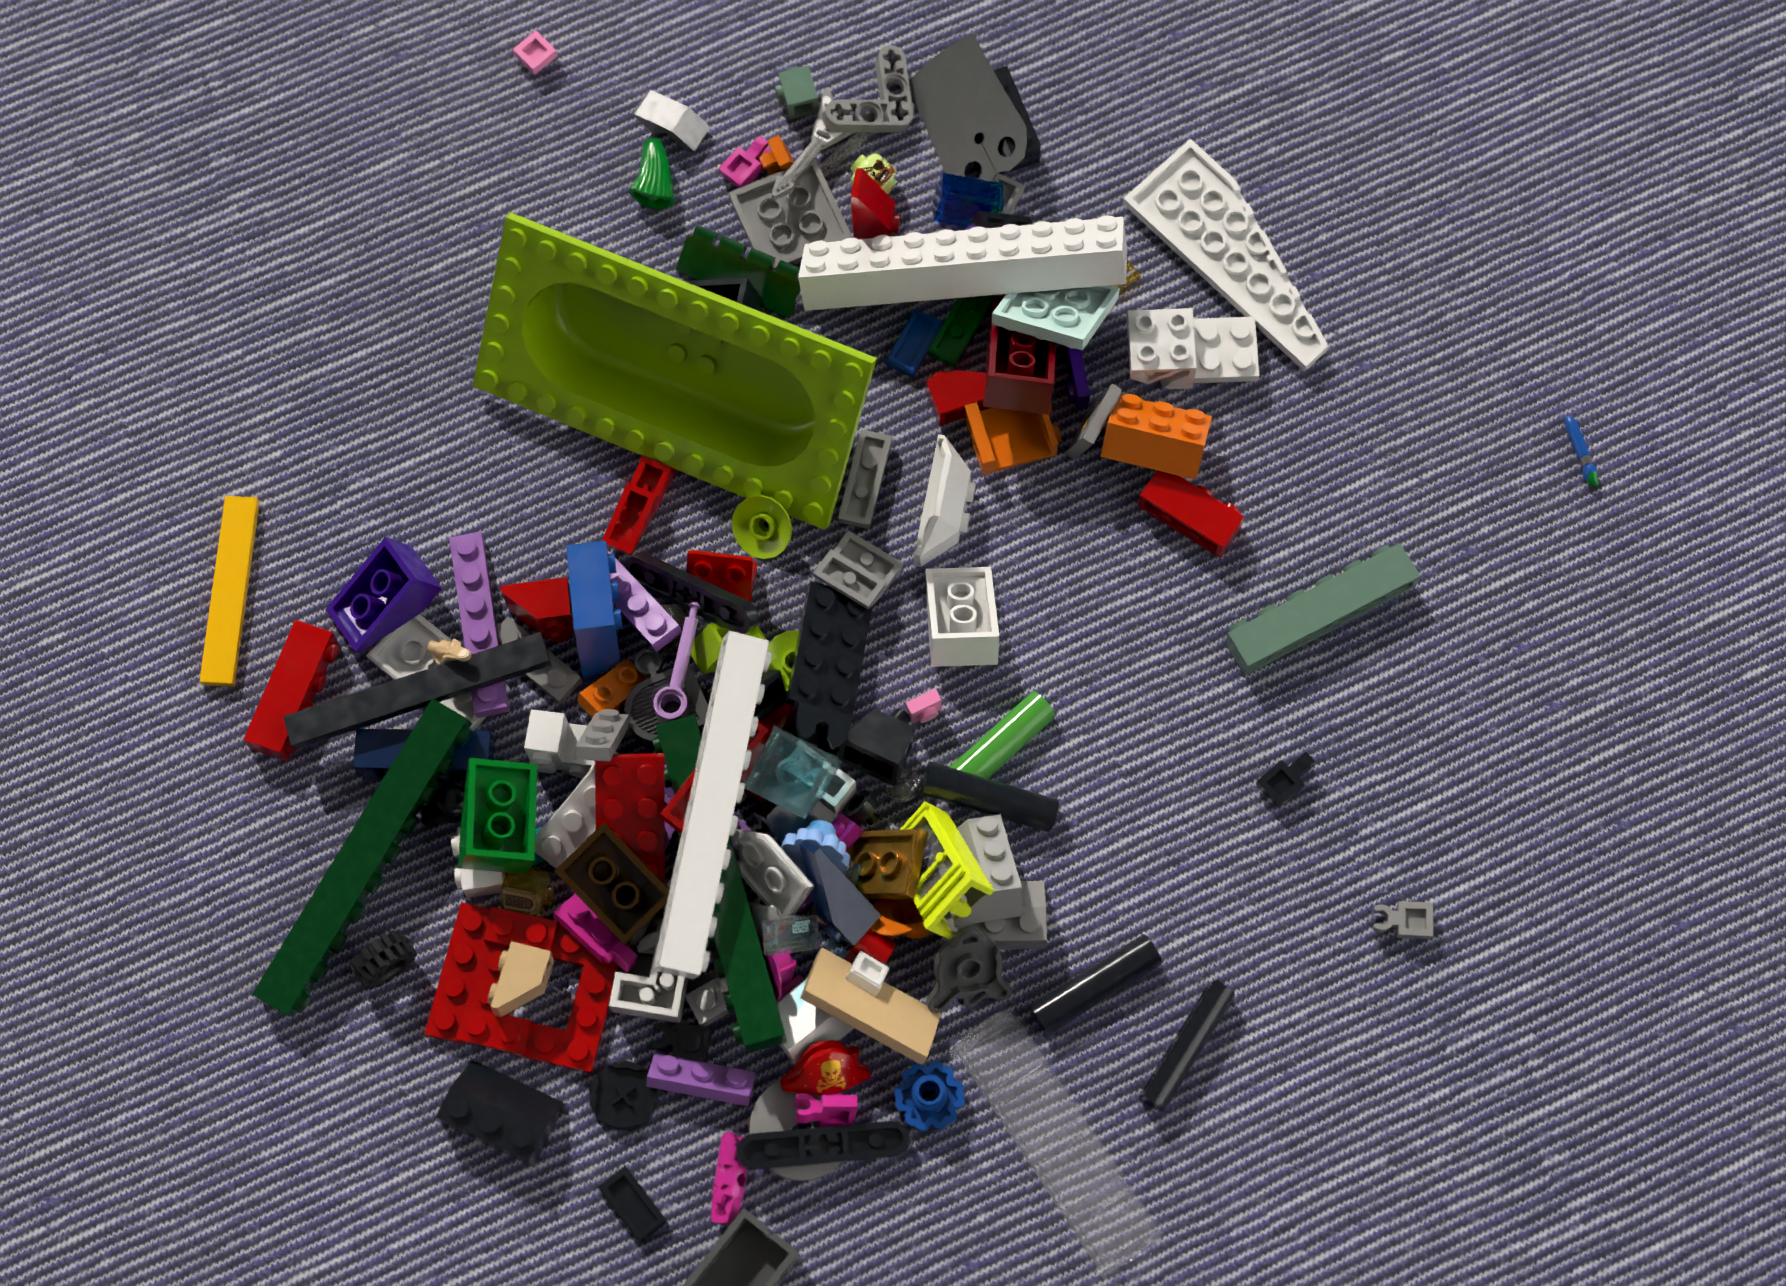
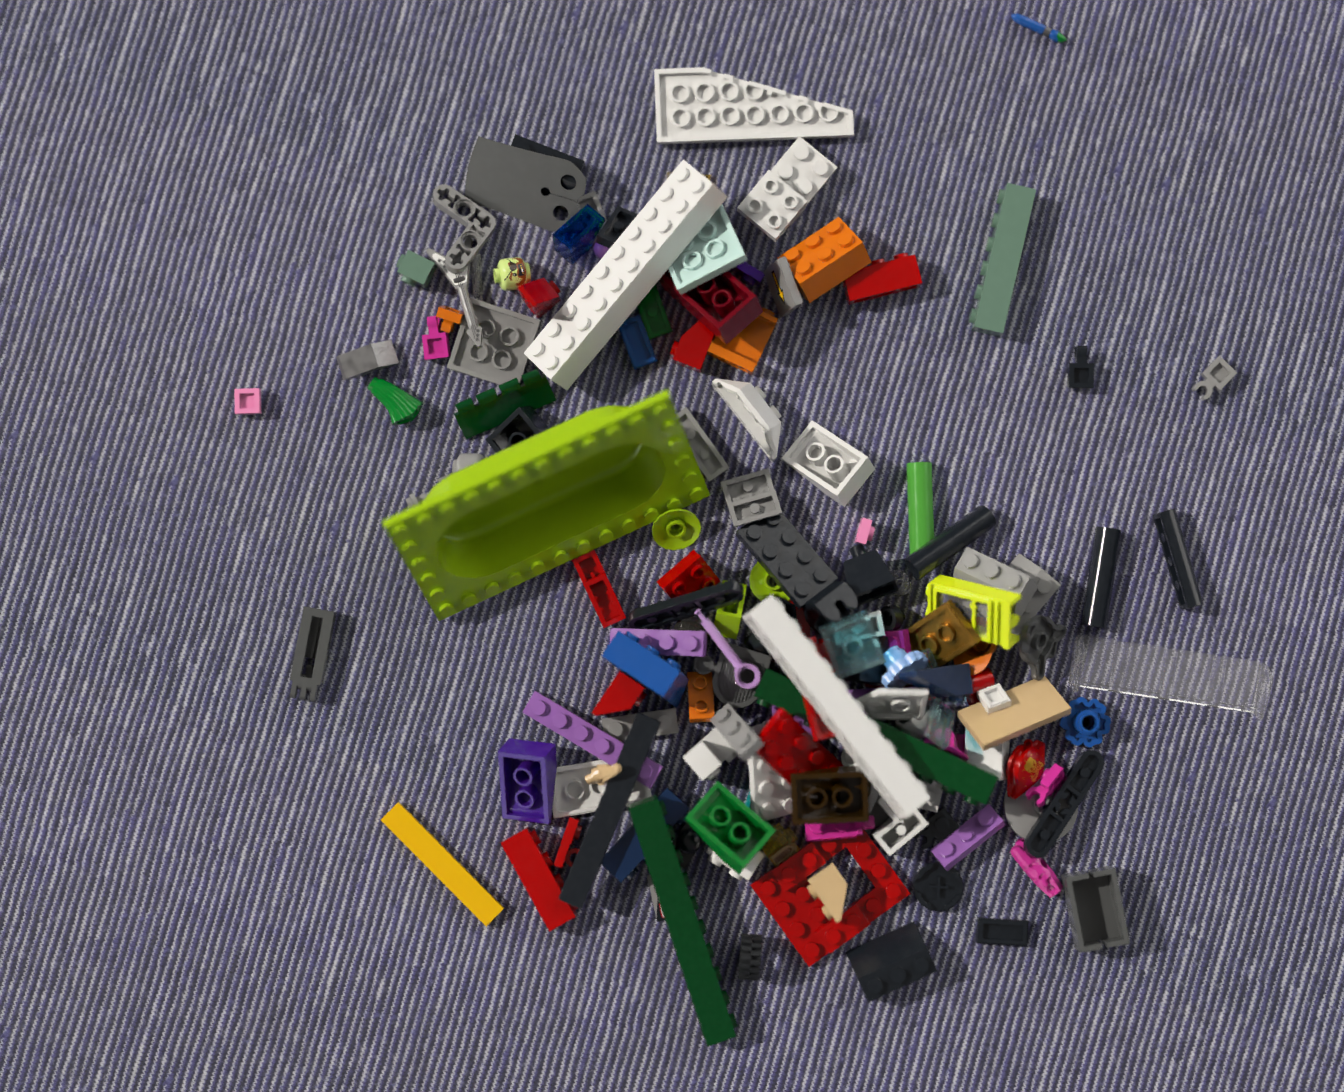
camera: 50 degrees left, 15 degrees up
none -> dark grey hinge [290,606,337,702]
none -> red plate [554,816,583,868]

